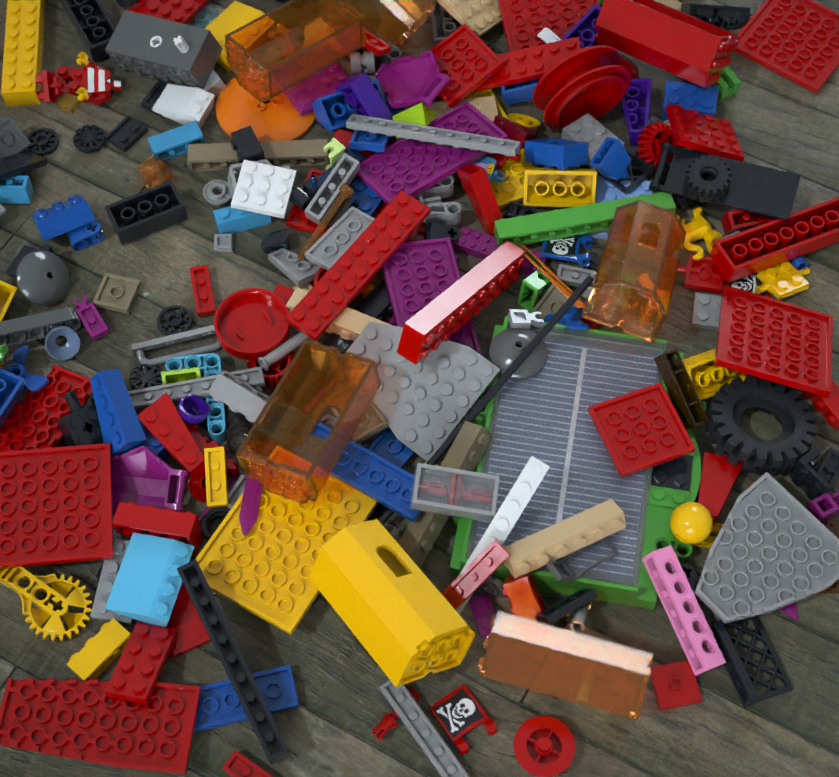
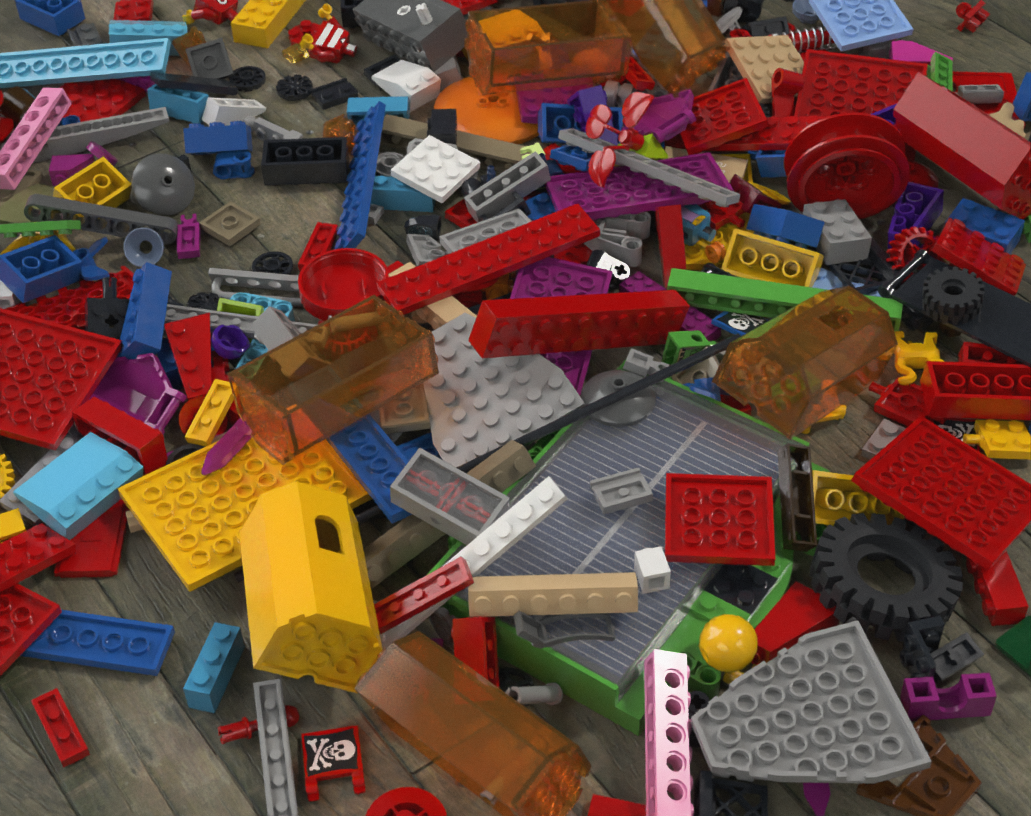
camera: 25 degrees right, 15 degrees down
red hips [35,70,64,103] -> none
black brick [177,559,291,765] -> none
clear orange piece [298,183,355,260] -> none
orange sticker [516,245,588,308] -> none
black plate [535,588,598,626] -> none
blue torso [589,137,631,180] -> none
none -> dark azure brick [183,622,245,713]
none -> white slope [202,98,266,127]
none -> light grey plate [243,116,304,141]
none -> blue plate [334,101,386,249]
none -> red plant [585,92,655,188]
none -> light grey plate [590,467,653,515]
none -> white brick [634,546,671,594]
none -> orange bush [705,241,726,264]
none -> red door [771,68,804,117]

